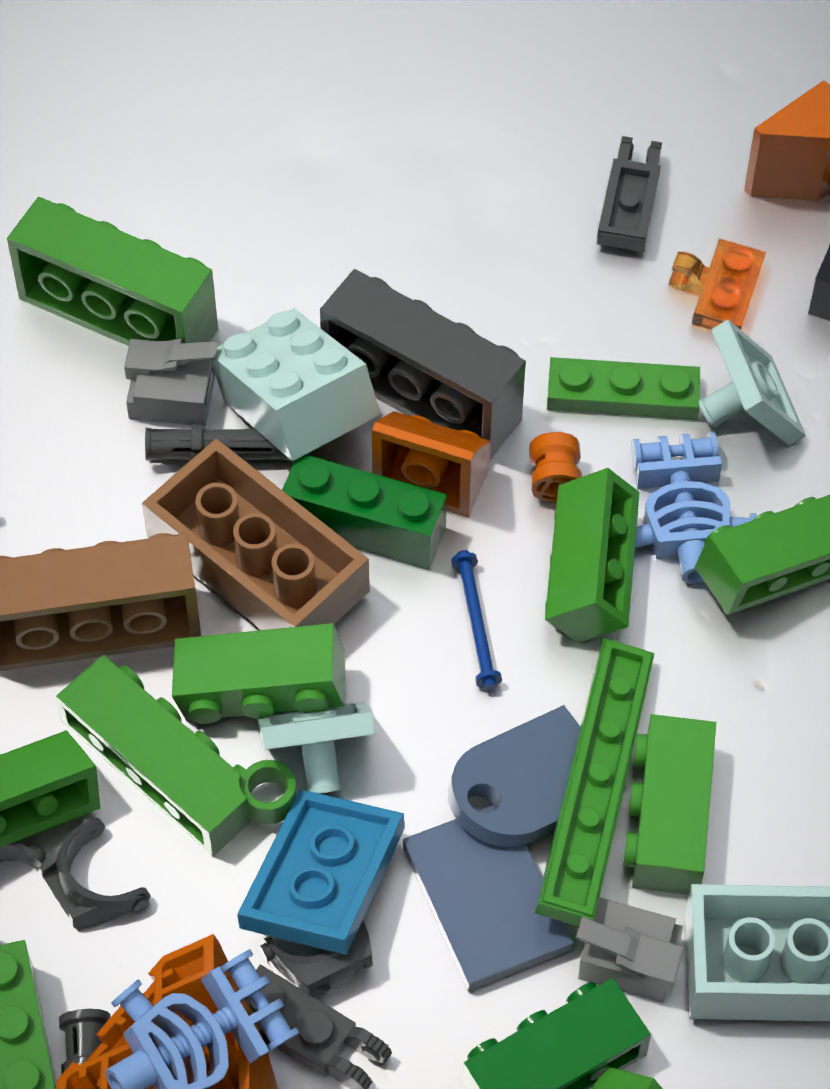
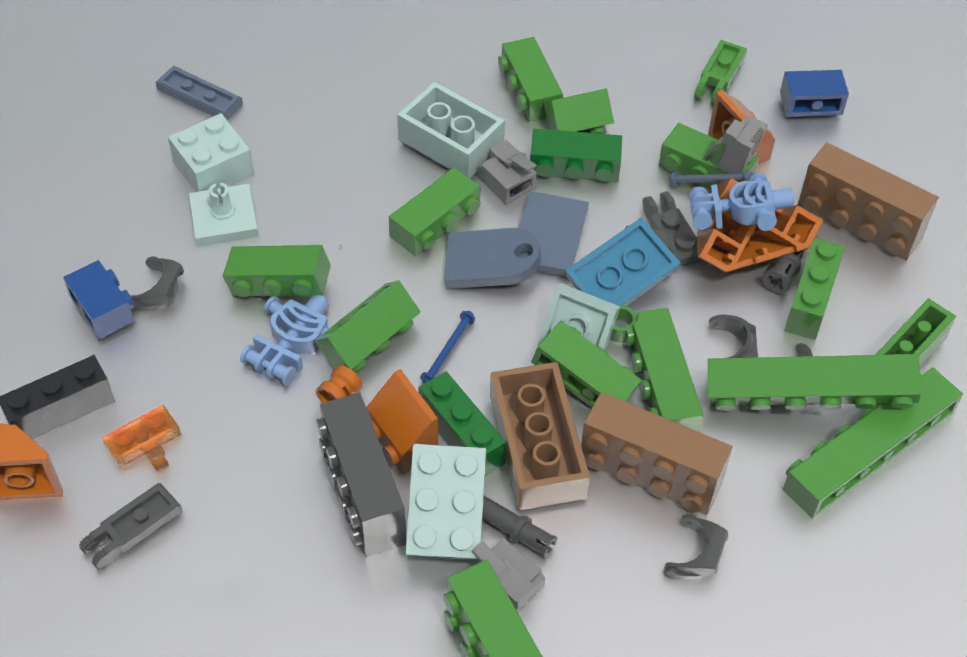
camera: 145 degrees left, 5 degrees down
bright green tile [535,638,655,927] -> none
bright green plate [547,357,700,419] -> none
light aqua tile [698,319,806,446] -> none

